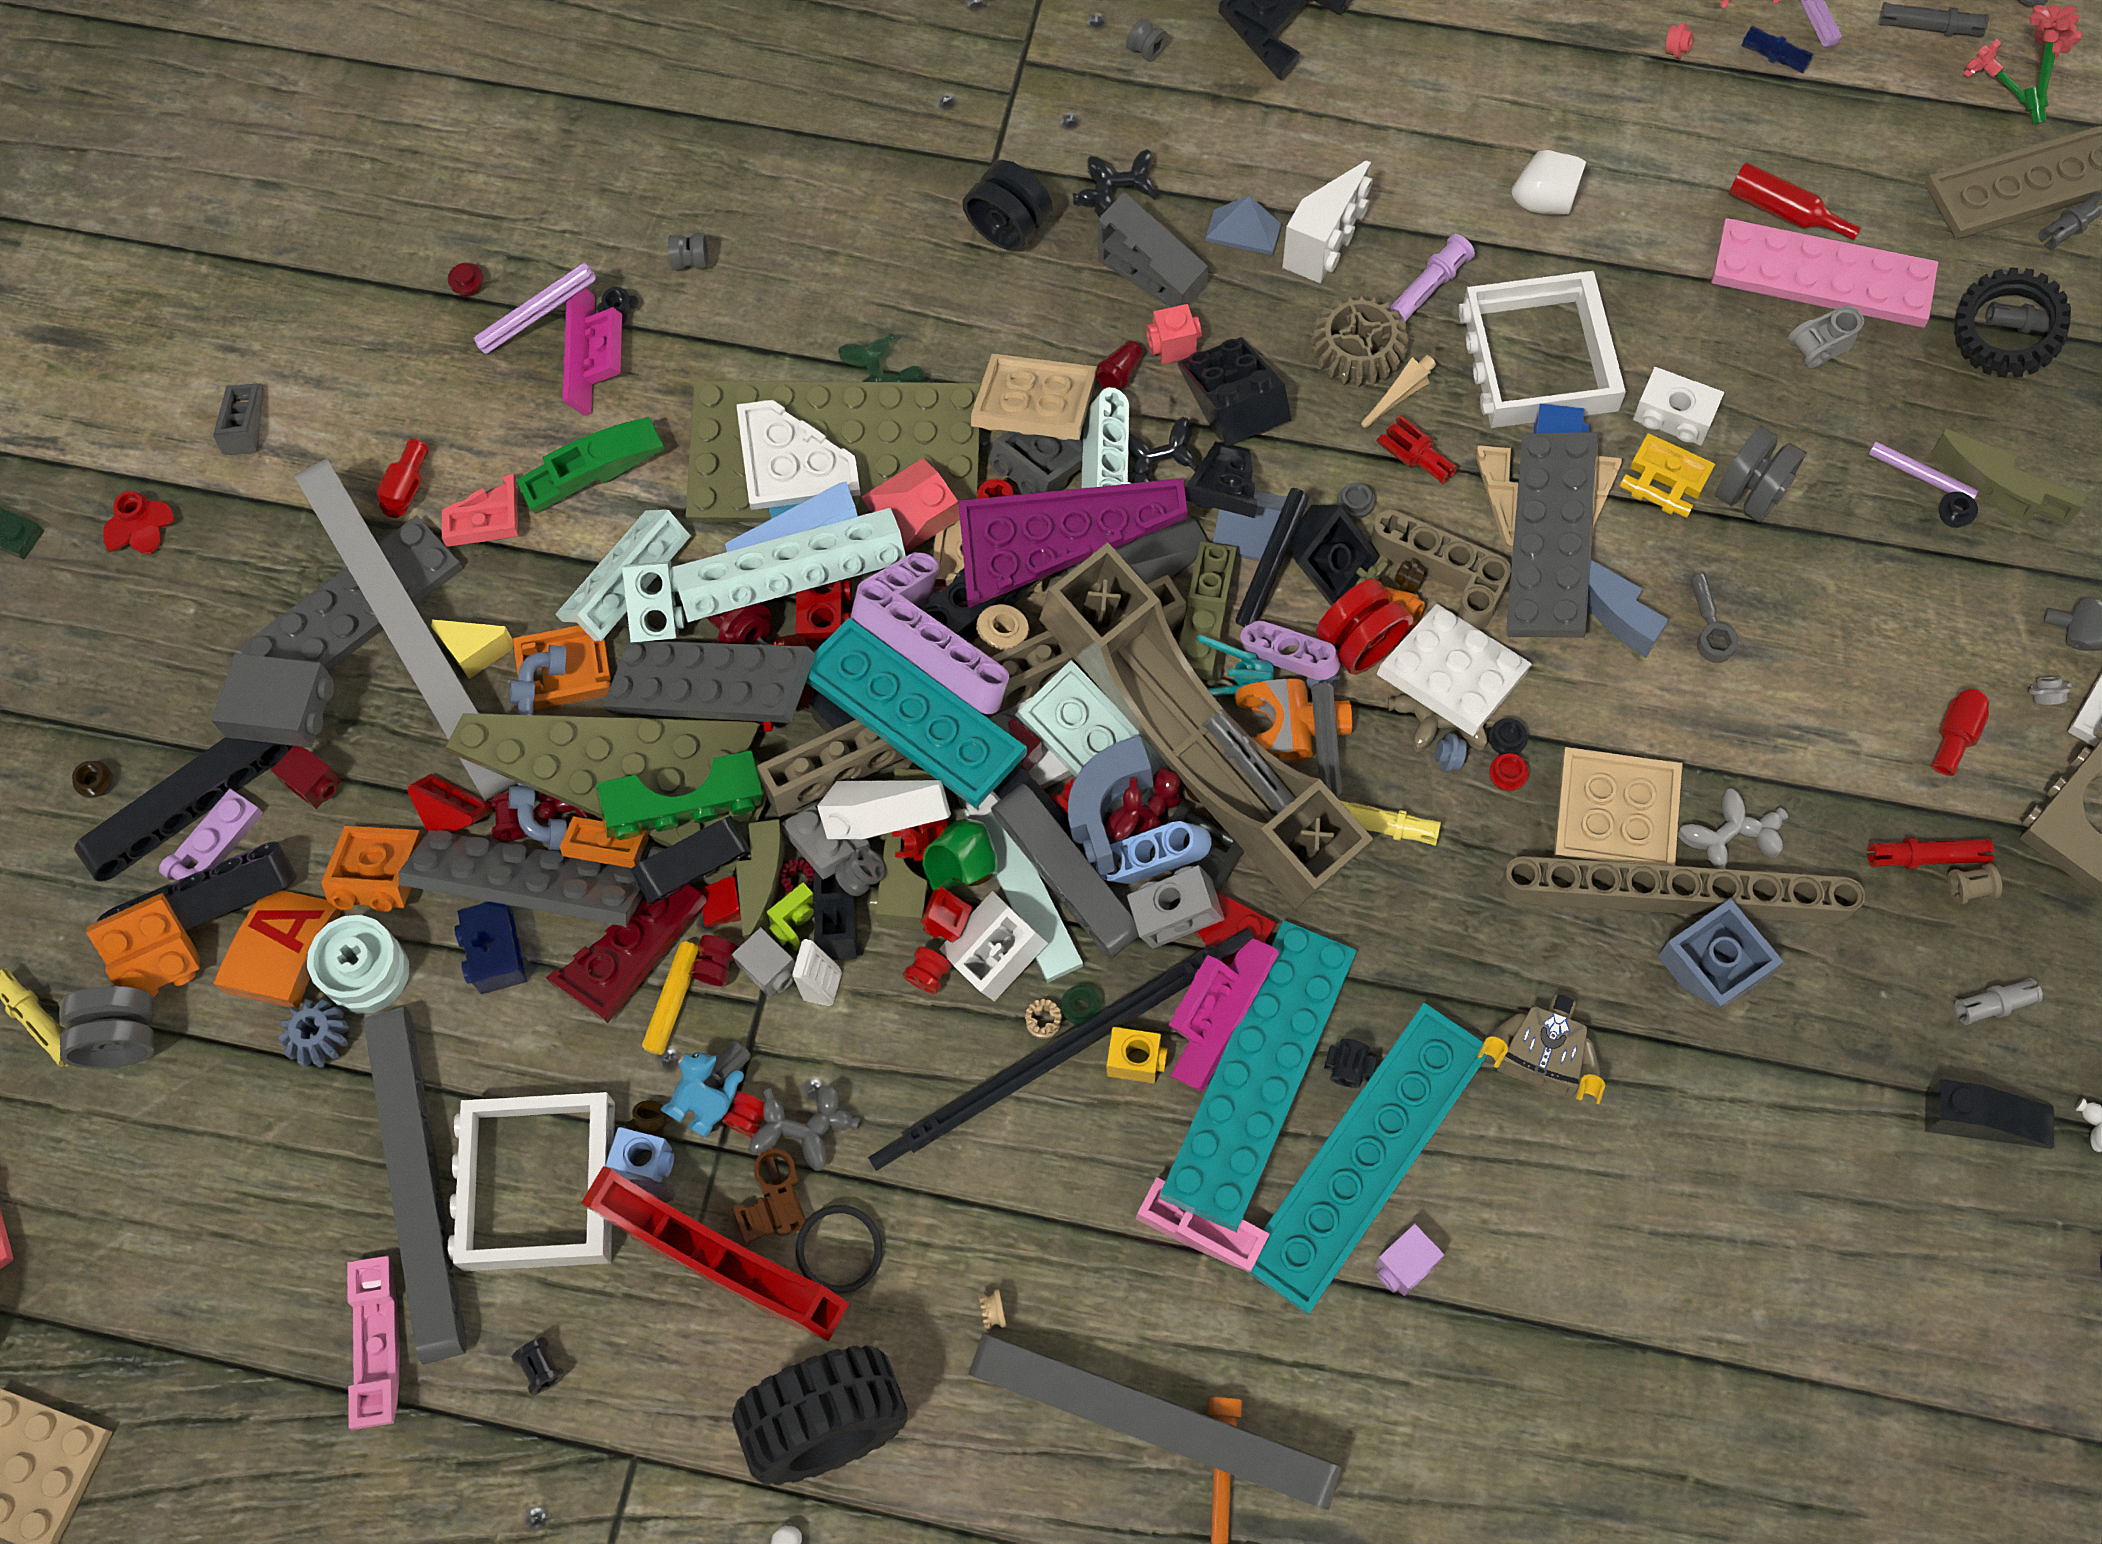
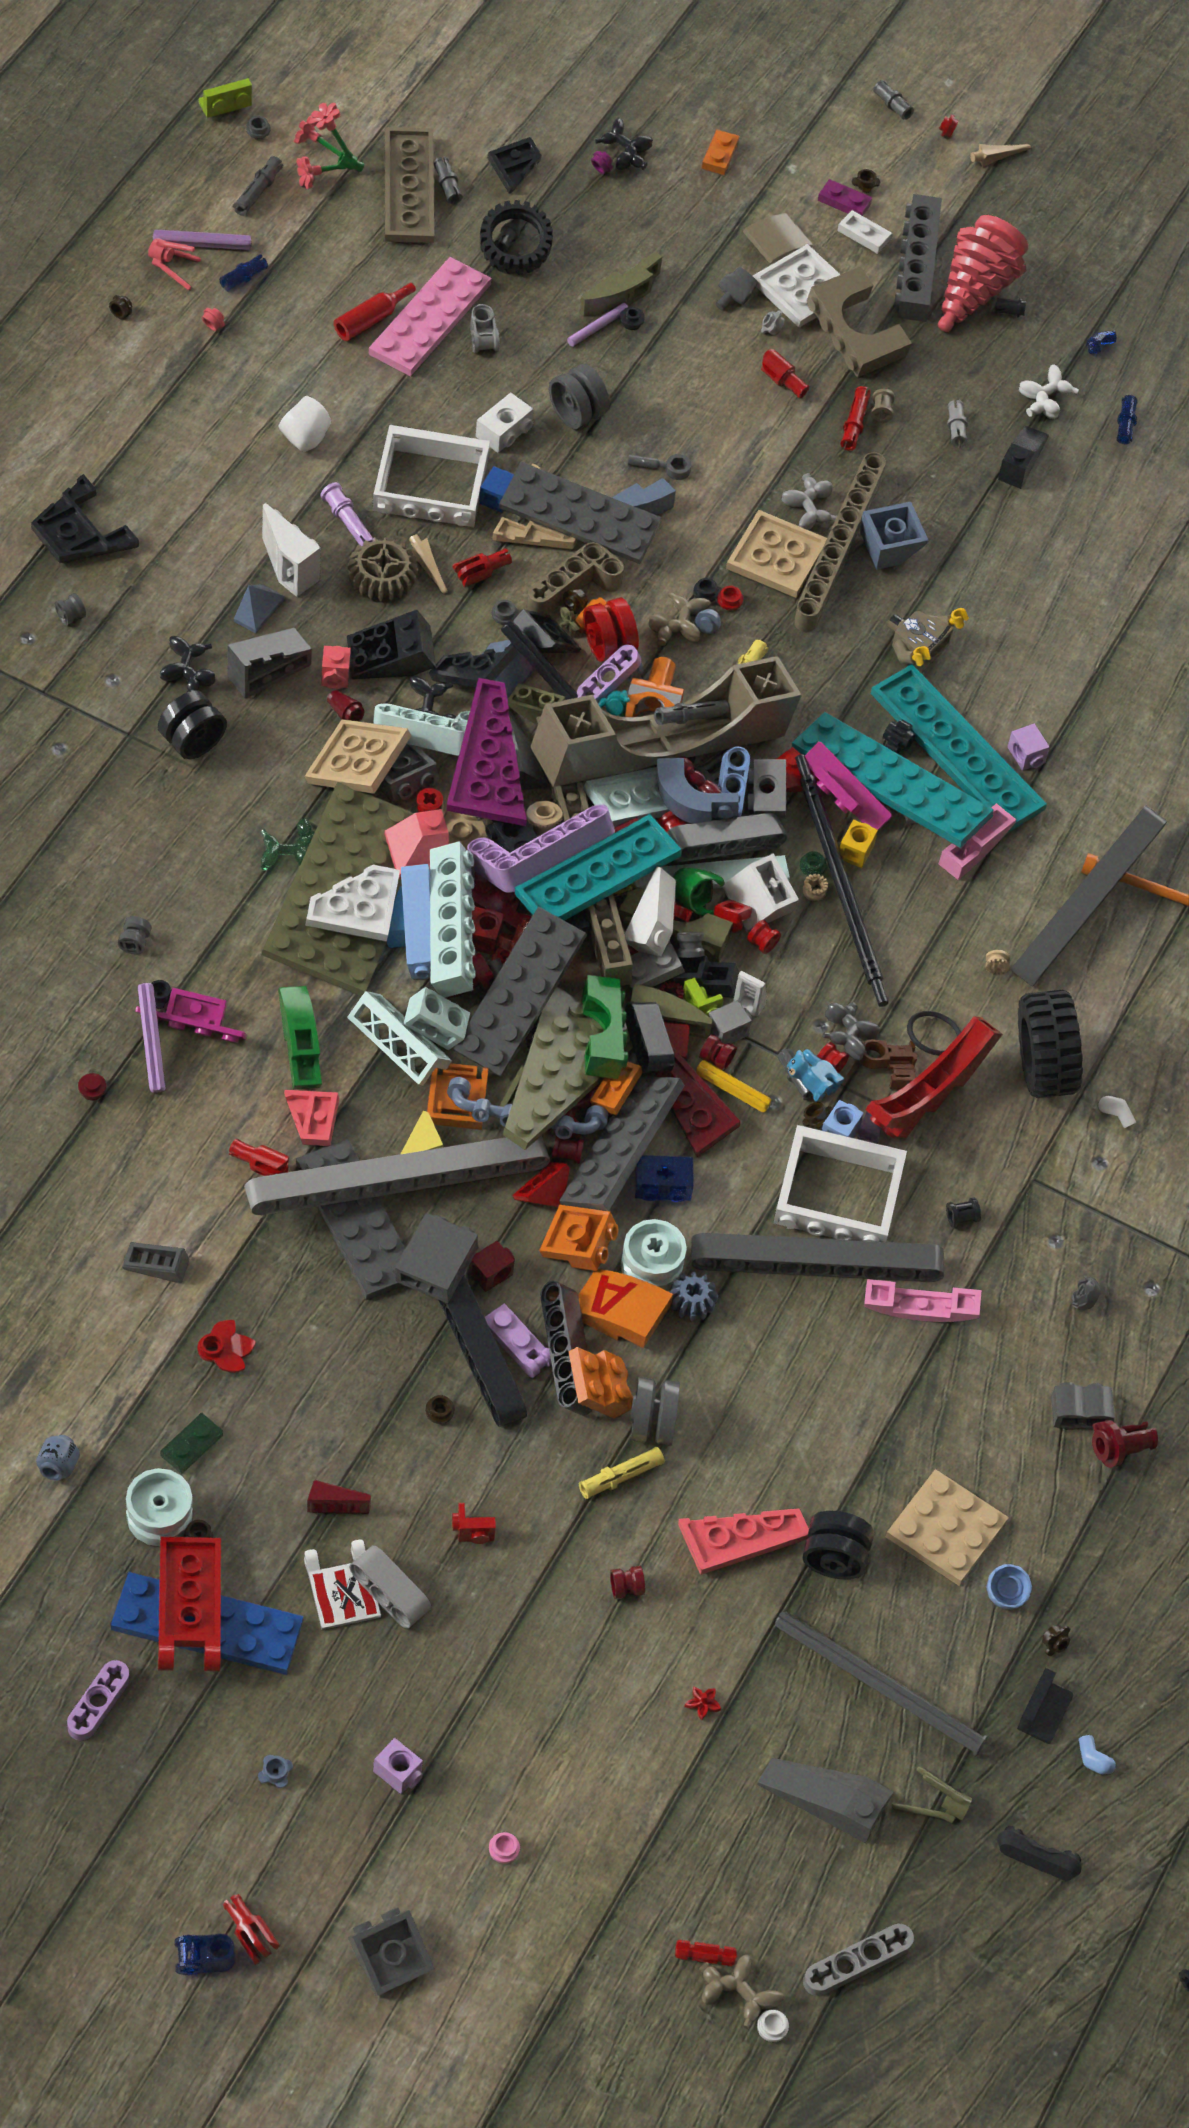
camera: 85 degrees left, 10 degrees down
dark grey axle [1311,682,1342,796] -> none
white plate [1377,604,1532,737] -> none
yellow plate [1619,433,1715,518] -> none

